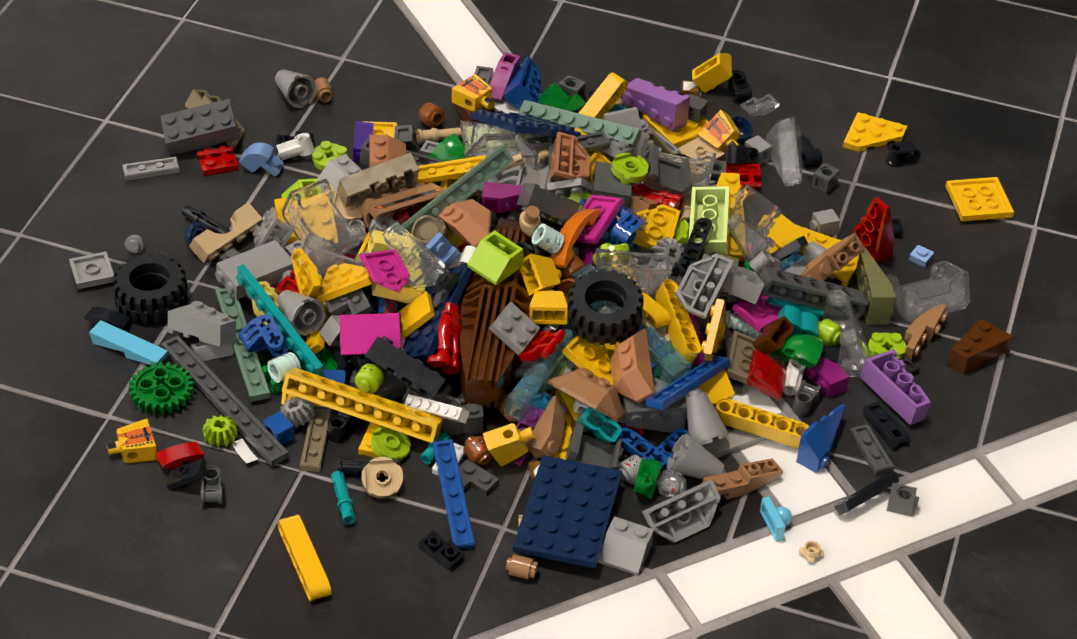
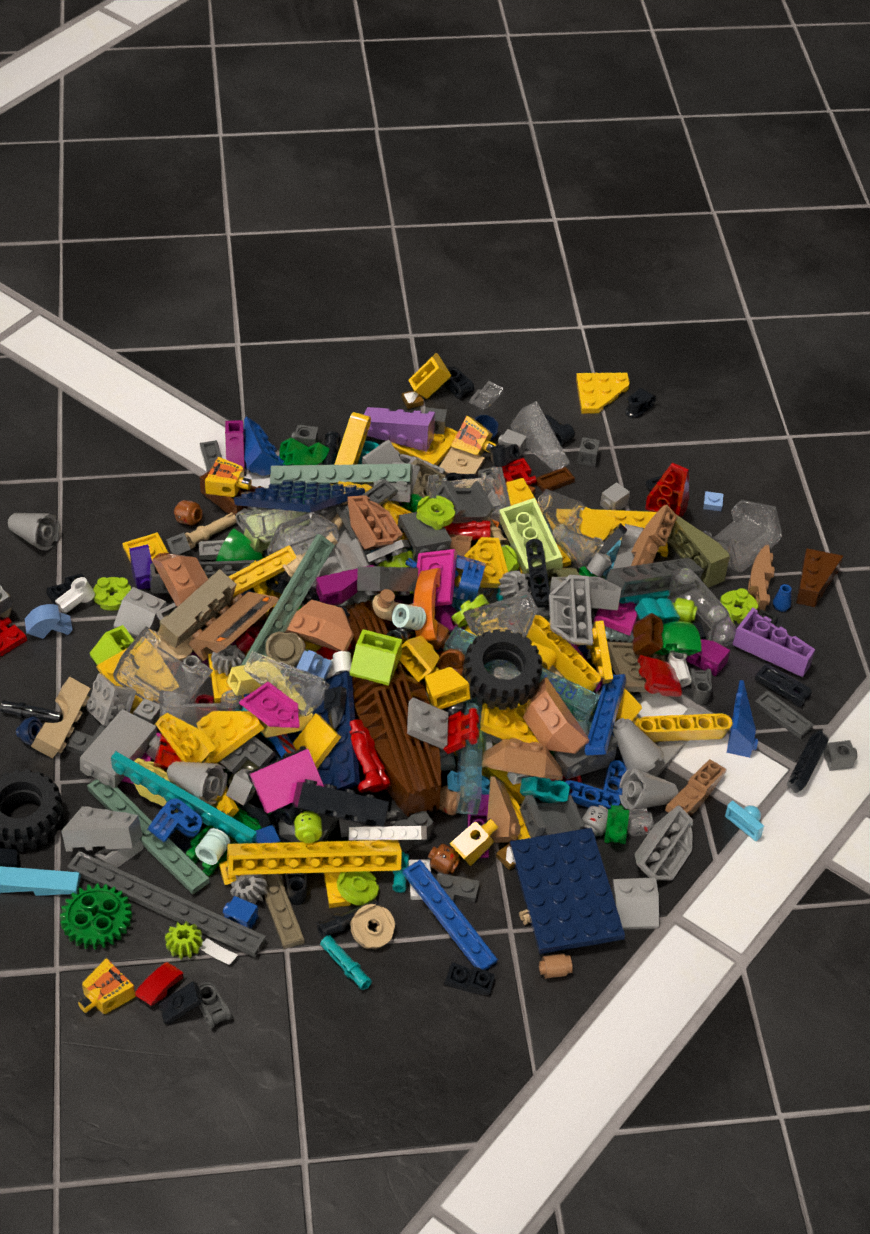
camera: 25 degrees left, 5 degrees up
yellow beam [278,515,331,601] -> none
medium nougat brick [315,77,333,102] -> none
tan plate [799,541,824,562] -> none
yellow plate [945,177,1014,222] -> none
none -> reddish brown tile [535,467,575,494]
none -> blue cone [773,584,792,612]

